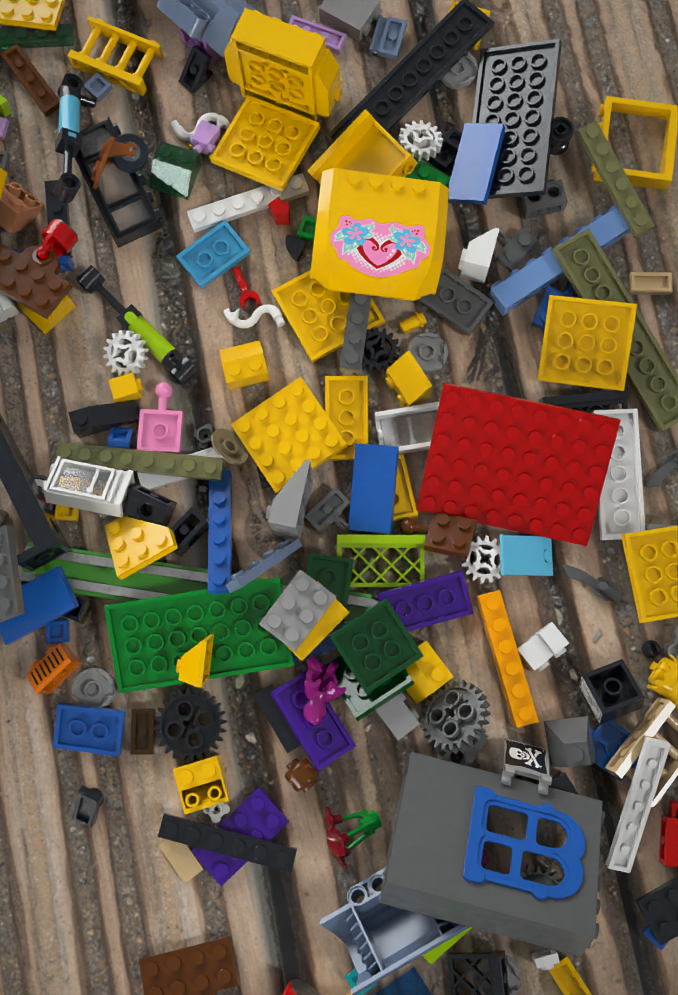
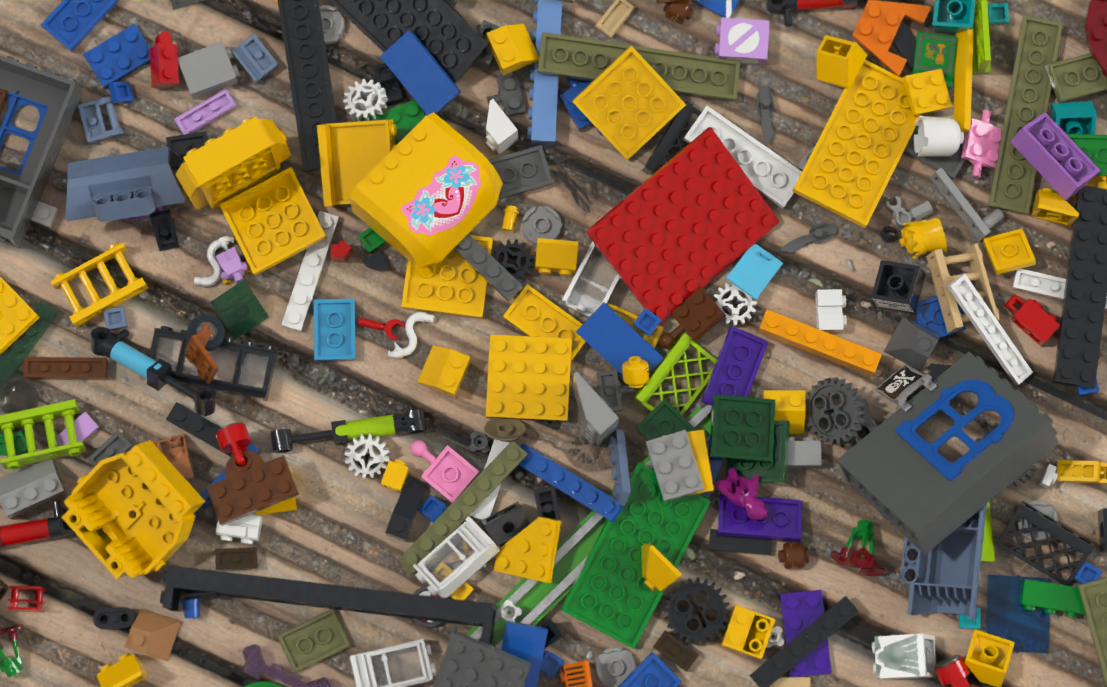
camera: 60 degrees left, 0 degrees up
none -> yellow slope [487,24,539,76]
none -> white plate [497,600,522,622]
none -> yellow head [622,356,650,388]
none -> blue plate [633,308,662,337]
none -> slope [872,634,937,679]

